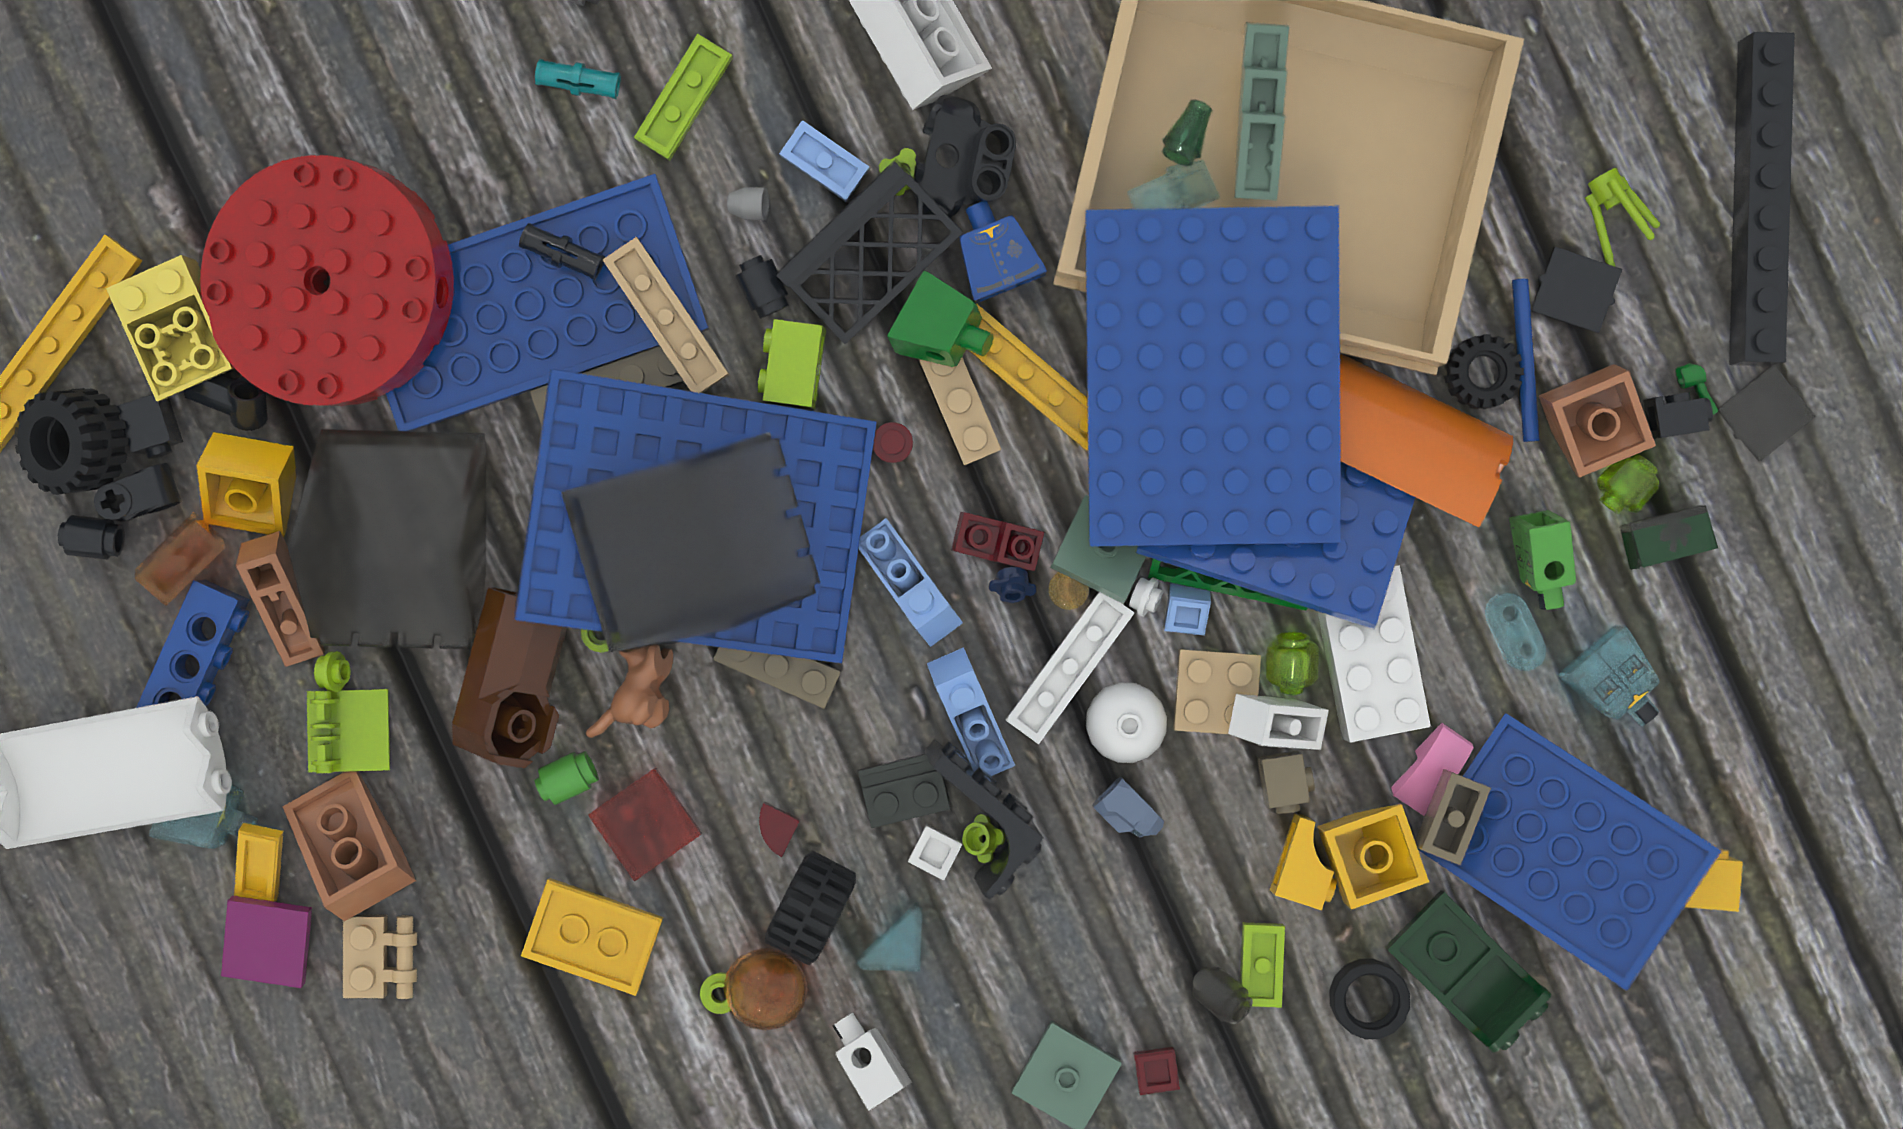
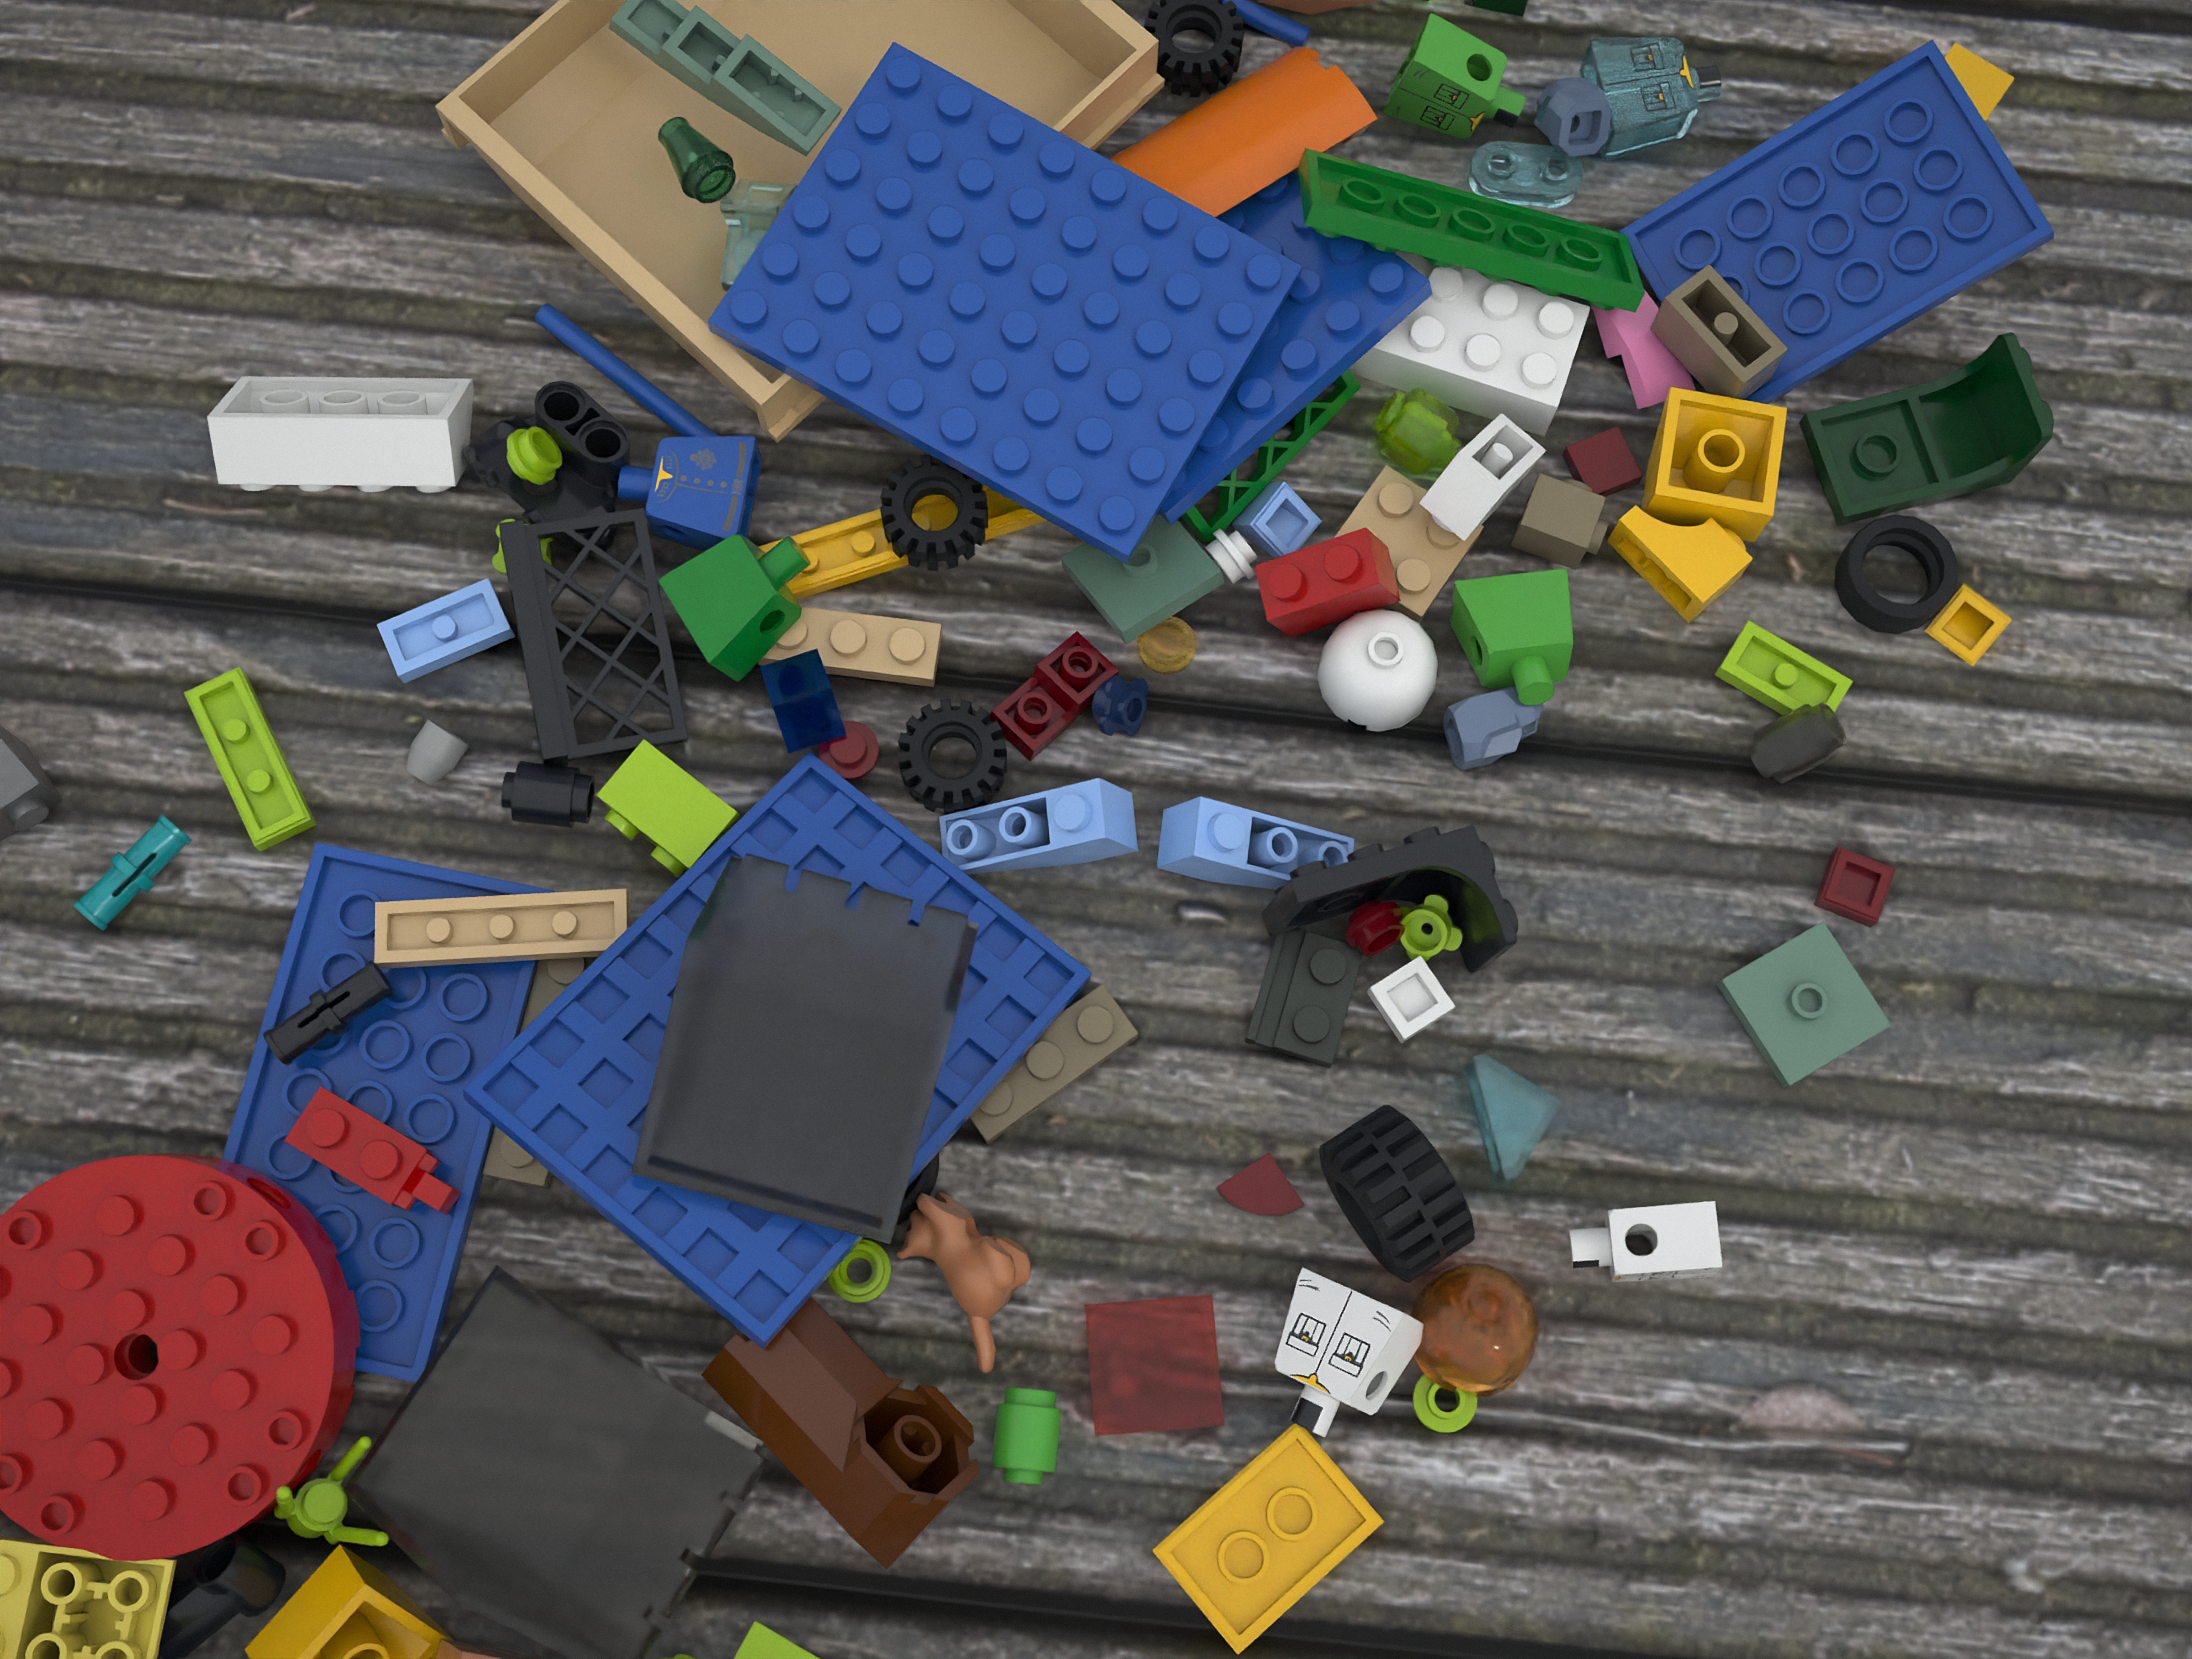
camera: 70 degrees left, 15 degrees down
white plate [1005,592,1134,744] -> none
none -> lime plant [274,1436,389,1546]
none -> red hinge [284,1086,461,1215]
none -> lime plate [507,426,562,485]
none -> blue bar [535,303,719,437]
none -> clear blue brick [760,649,846,753]
none -> black tyre [880,454,988,571]
none -> black tyre [897,699,1007,815]
none -> red brick [1255,527,1401,637]
none -> white torso [1275,1267,1429,1437]
none -> green plate [1298,148,1645,313]
none -> dark red plate [1345,900,1405,956]
none -> bright green torso [1450,568,1573,706]
none -> sand blue rock [1534,78,1612,157]
none -> dark red tile [1562,426,1643,497]
none -> yellow slope [1924,582,2012,667]

